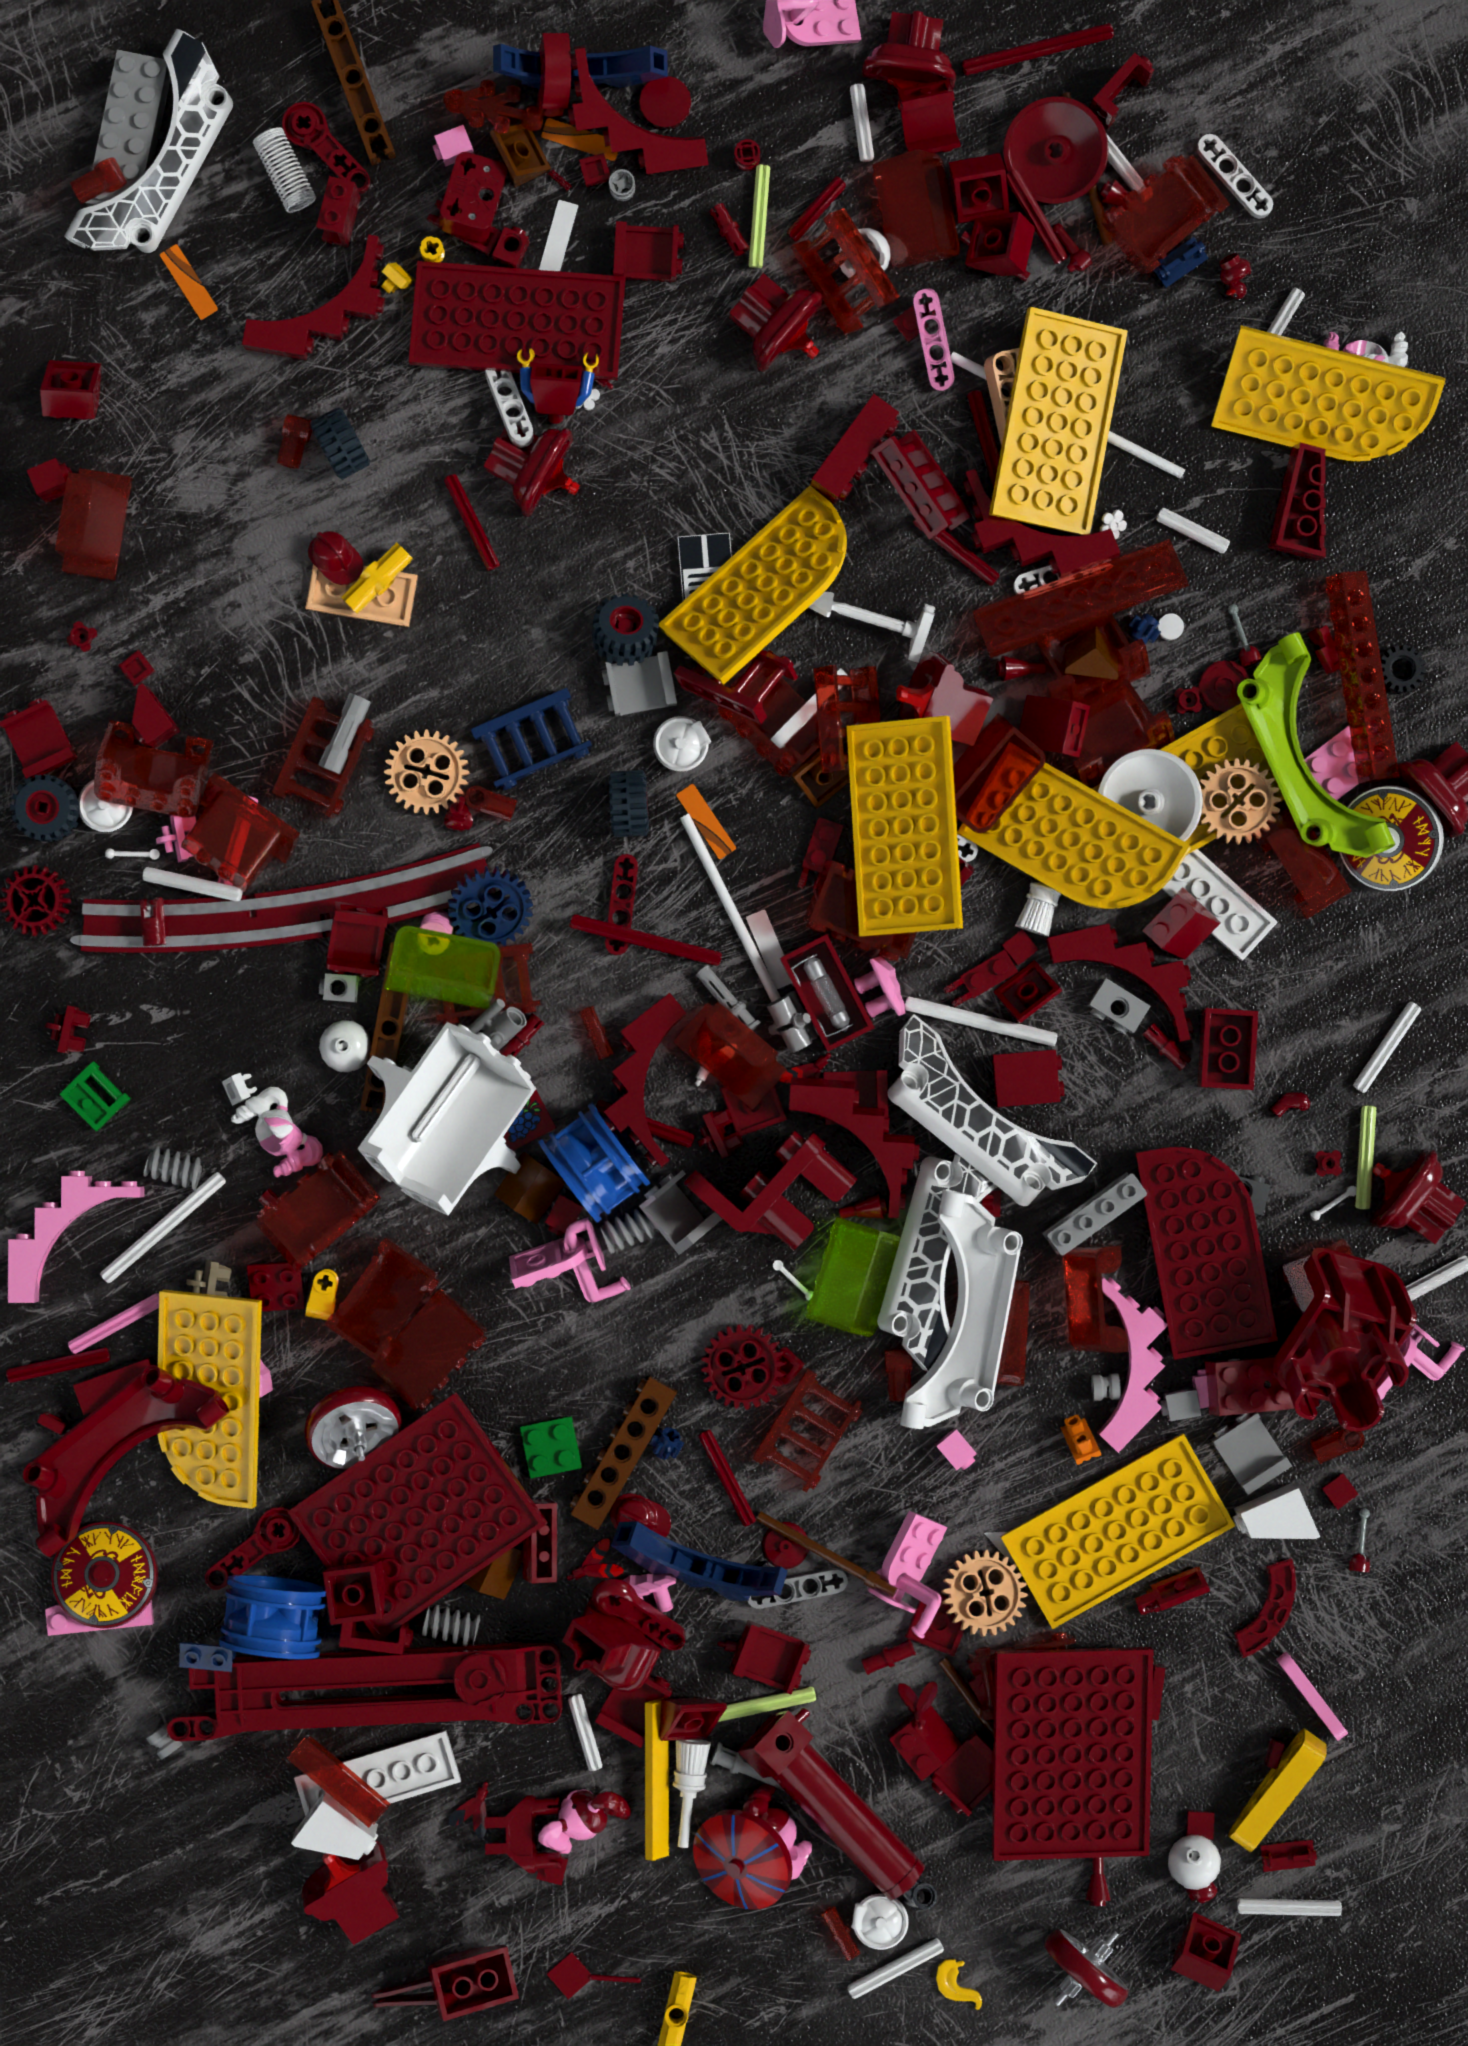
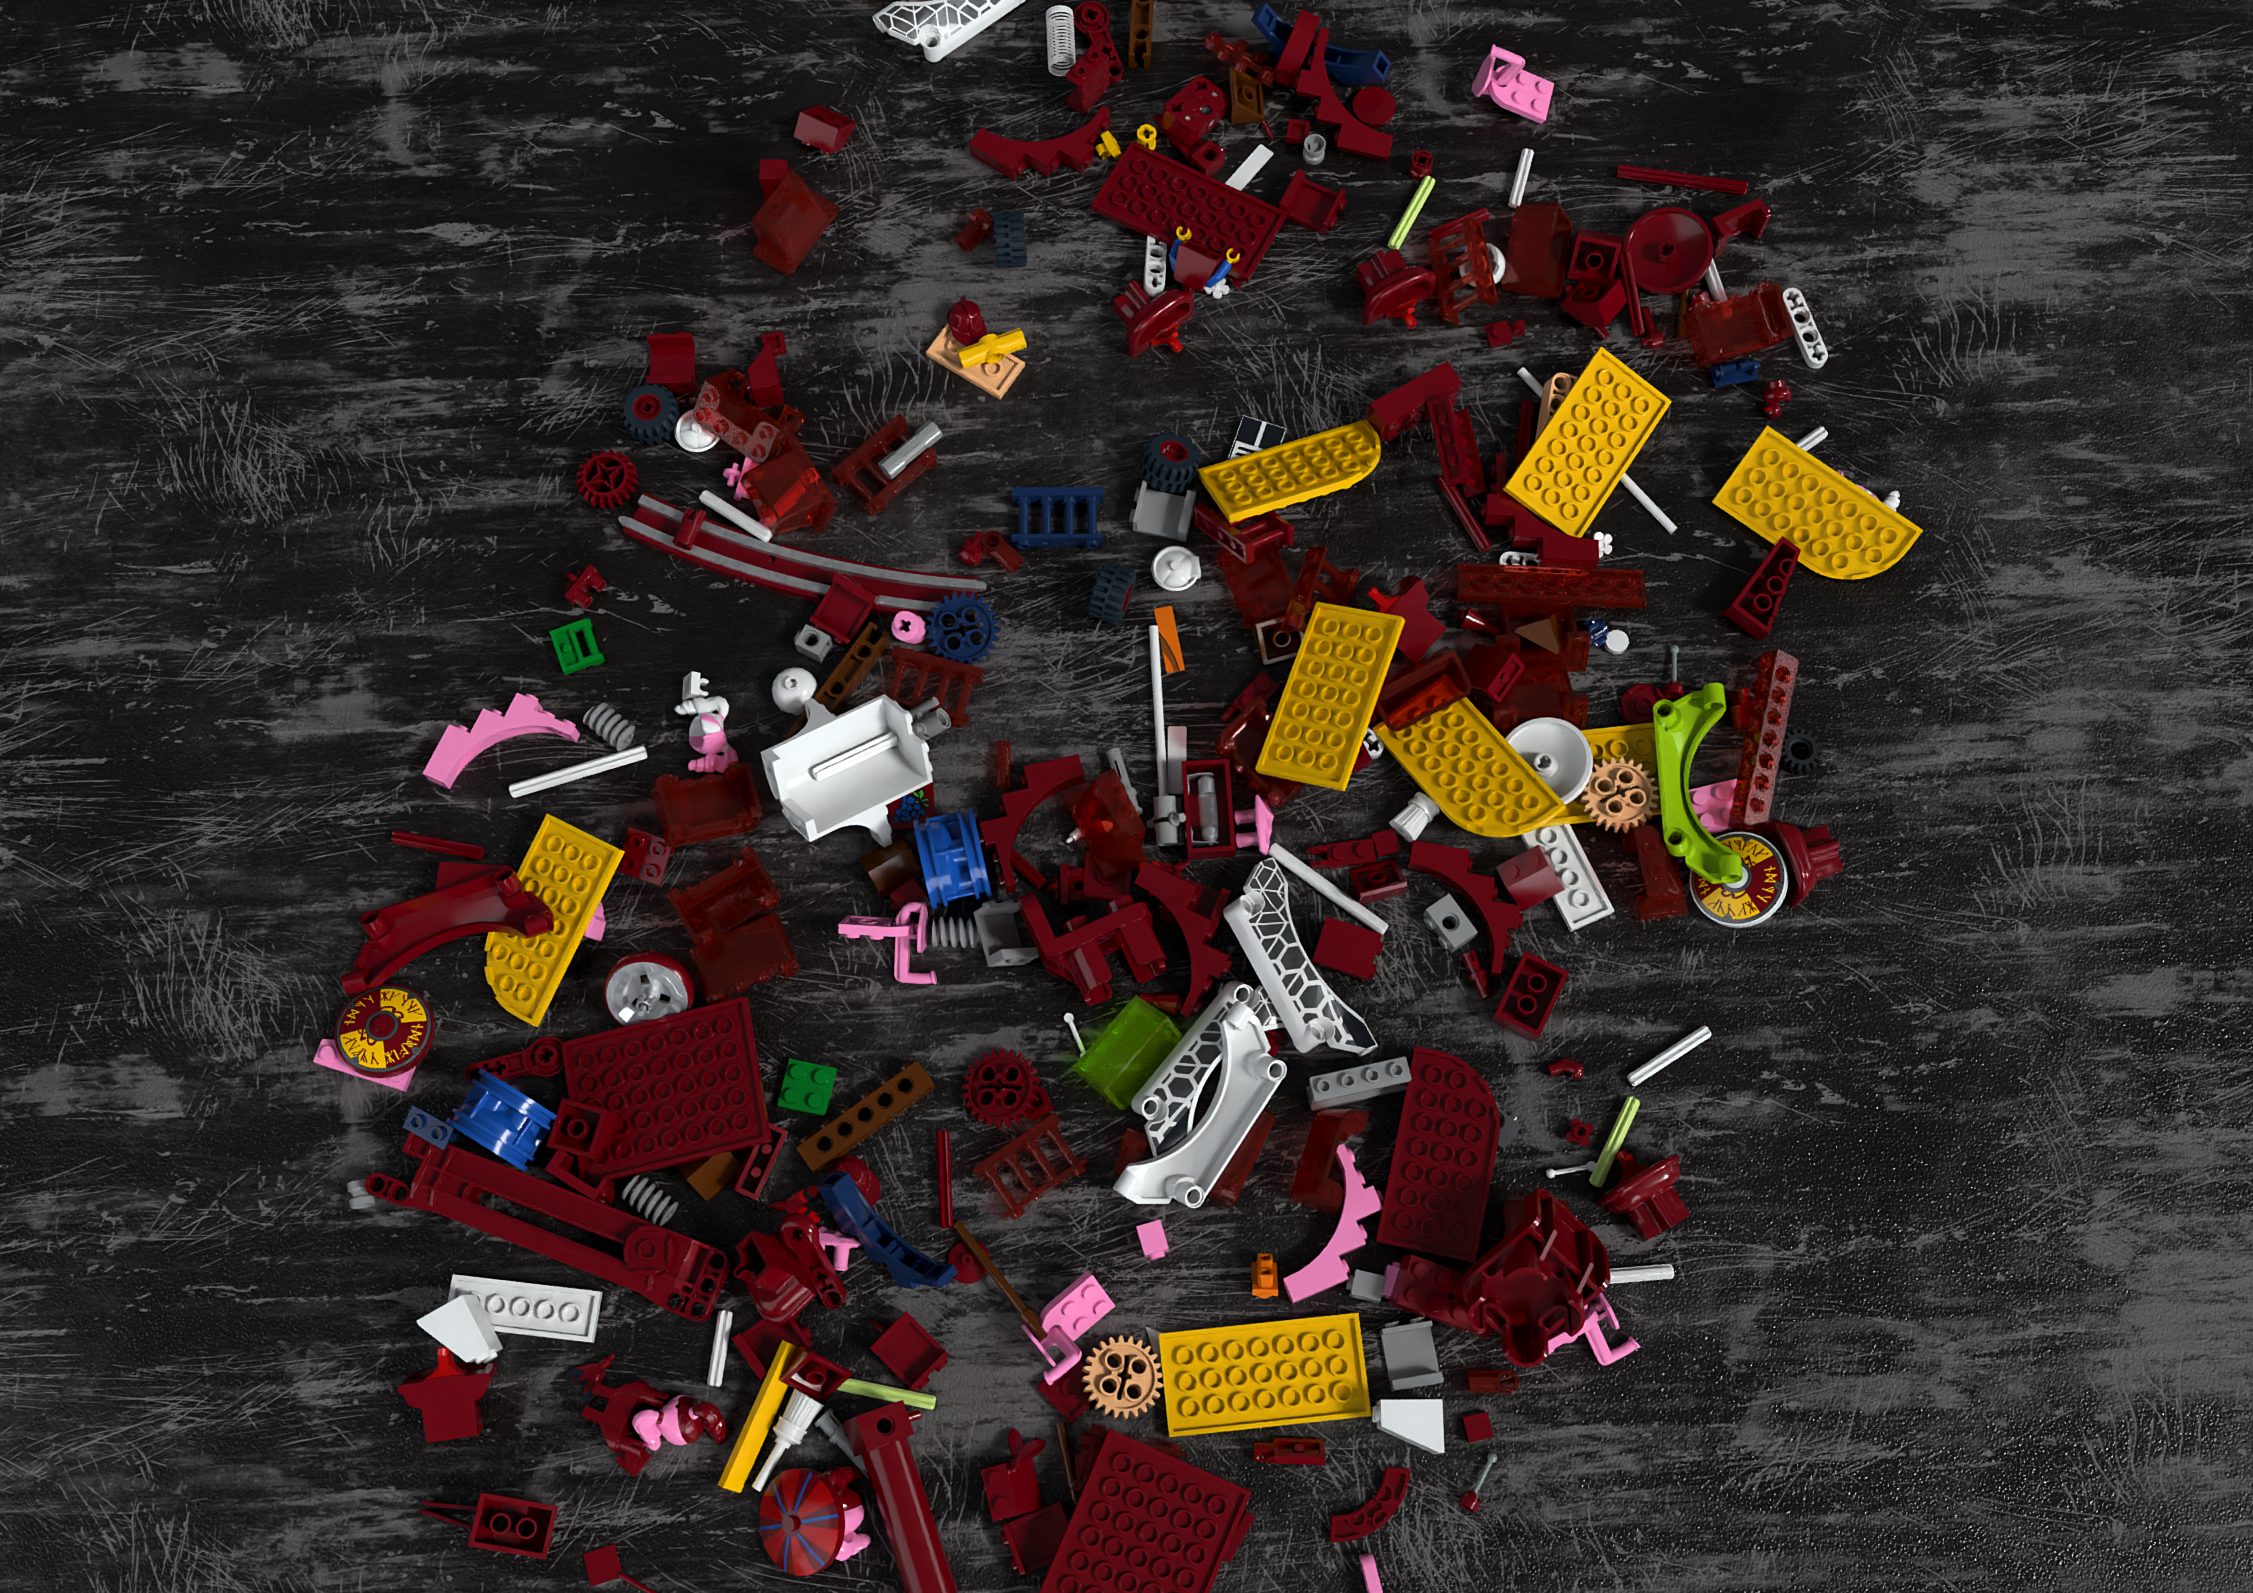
camera: 30 degrees right, 15 degrees down
dark red tile [37,1412,69,1434] -> none
dark red plate [67,621,97,652] -> none
bright pink axle [68,1293,159,1354] -> none
white hinge [105,848,160,860] -> none
orange sticker [160,244,218,320] -> none
dark tan hips [186,1260,231,1296] -> none
clear red fence [287,1736,391,1828] -> none
yellow piece [305,1269,339,1321] -> none
light nougat gear [384,730,470,815] -> none
clear neon green windscreen [384,926,500,1009] -> none
bright pink brick [432,125,474,166] -> none
dark red axle [444,474,500,571] -> none
dark red pin [499,1013,545,1057] -> none
orange sticker [541,118,618,161] -> none
dark red axle [569,914,722,966] -> none
dark red beam [605,854,638,956] -> none
dark blue gear [649,1427,684,1460] -> none
dark red pin [709,203,750,257] -> none
light grey beam [748,1568,848,1609] -> none
white beam [771,669,850,749] -> none
white piece [808,591,935,662] -> none
dark red pin [861,1639,916,1675] -> none
dark red piece [862,11,956,110] -> none
dark red panel [898,79,961,158] -> none
bright pink beam [914,288,954,391] -> none
light grey wheel [1091,1373,1120,1401] -> none
white axle [1156,508,1230,553] -> none
dark red plate [1175,687,1202,714] -> none

